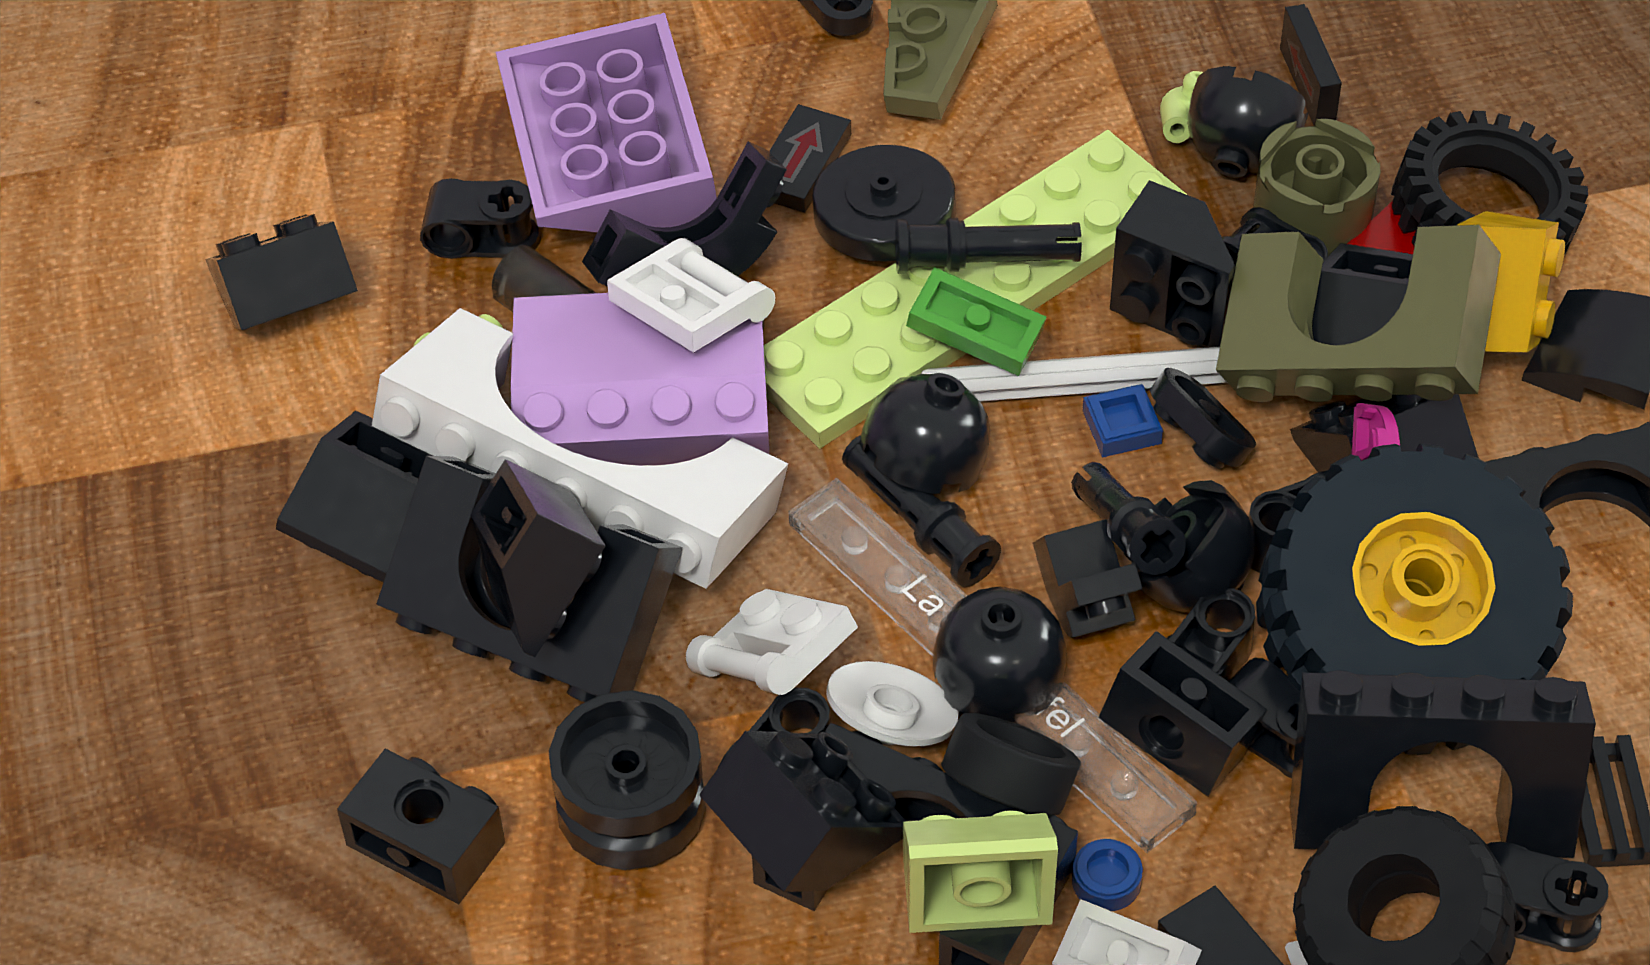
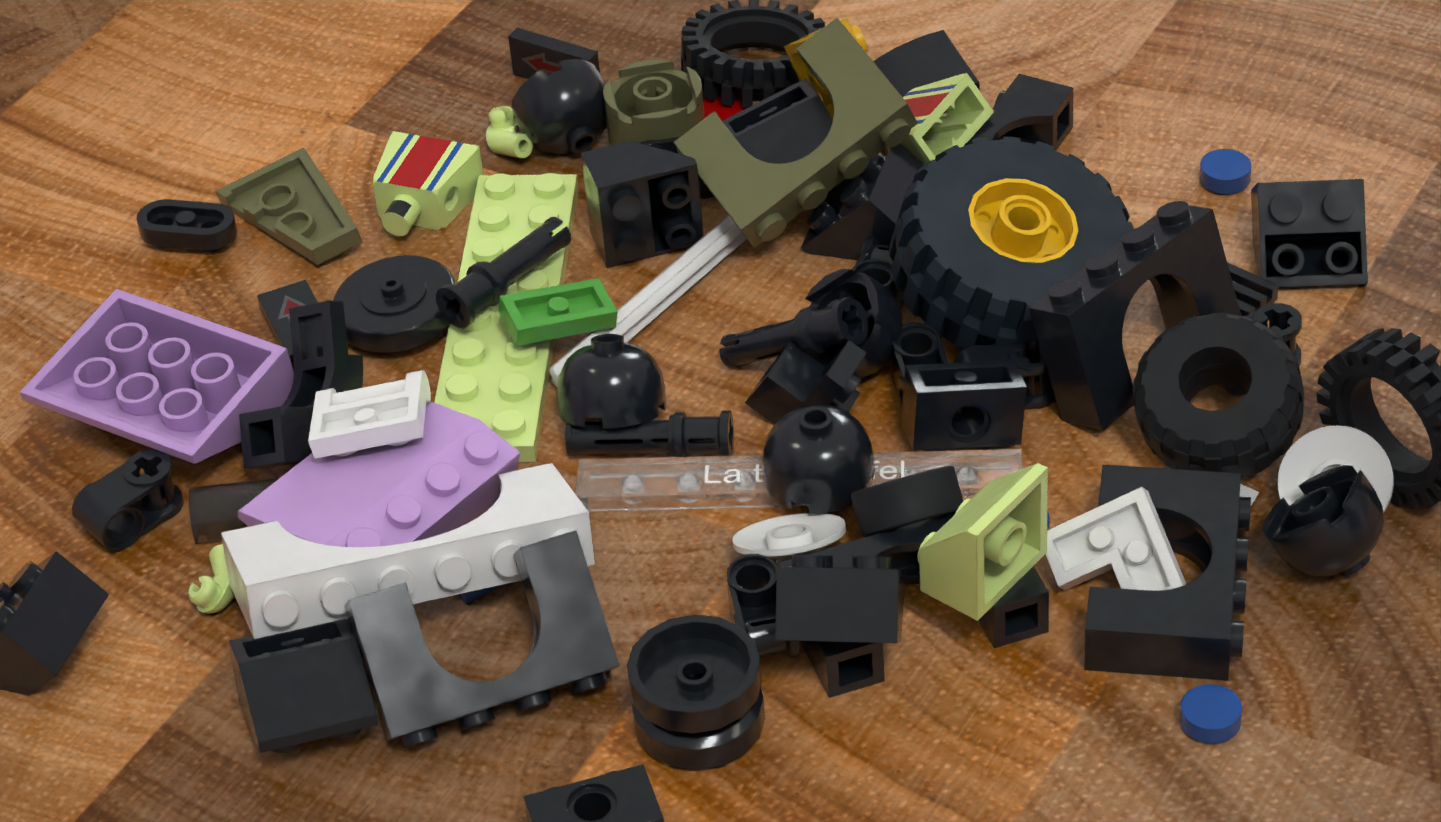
camera: 45 degrees left, 10 degrees down
black slope [471,459,606,658] -> none
white plate [686,589,858,695] -> none
blue tile [1082,384,1163,458] -> none
black plate [1150,368,1256,469] -> none
dark pink tile [1352,403,1400,461] -> none
none -> yellowish green torso [373,131,484,236]
none -> yellowish green torso [901,73,994,164]

